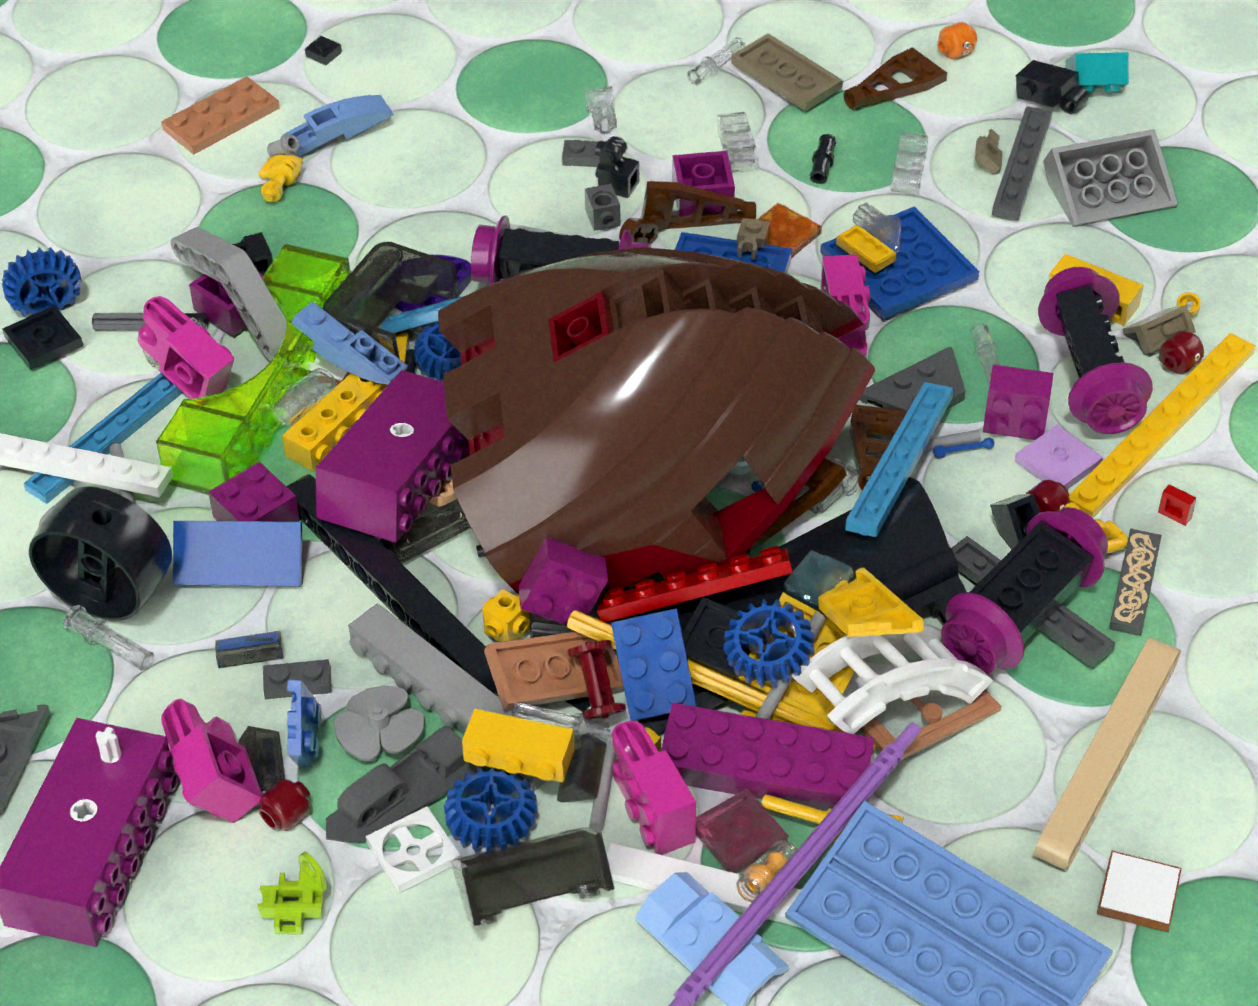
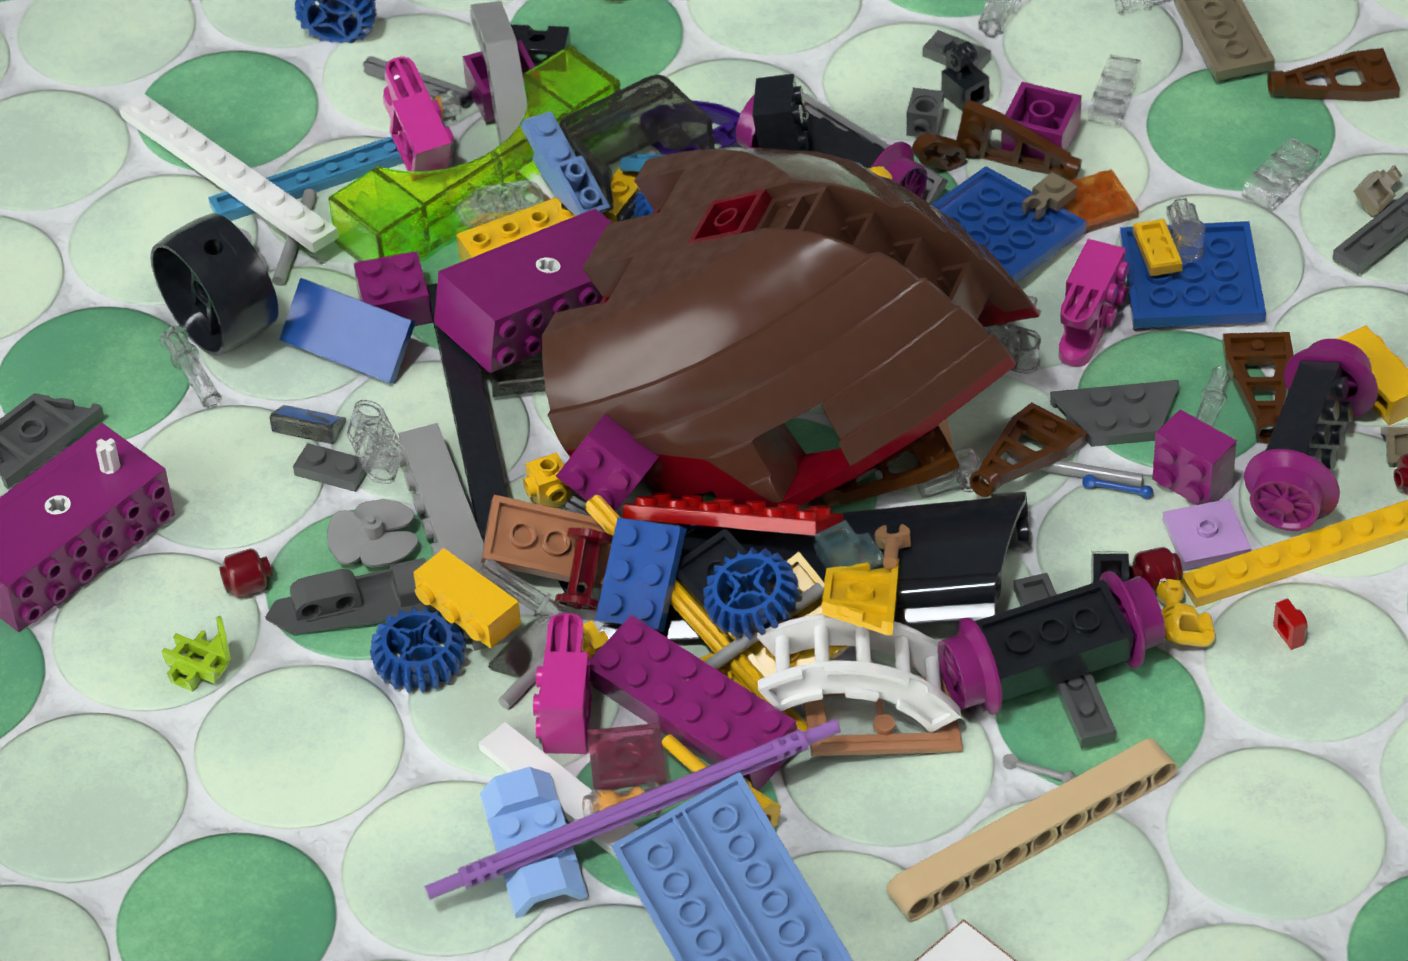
camera: 30 degrees right, 0 degrees up
black plate [2,305,83,370] -> none
dark pink brick [161,699,262,823] -> none
clear smoke slope [239,726,285,792] -> none
blue wing [287,680,321,767] -> none
white piece [366,806,461,893] -> none
clear smoke windscreen [451,827,615,926] -> none
black pin [810,134,836,184] -> none
dark azure plate [846,382,953,537] -> none
tile [1109,528,1162,636] -> none
none -> clear beam [347,400,404,484]
none -> black brick [752,74,810,151]
none -> medium nougat bar [875,524,911,569]
none -> light grey hinge [1003,754,1076,783]
none -> reddish brown plate [1222,332,1293,444]

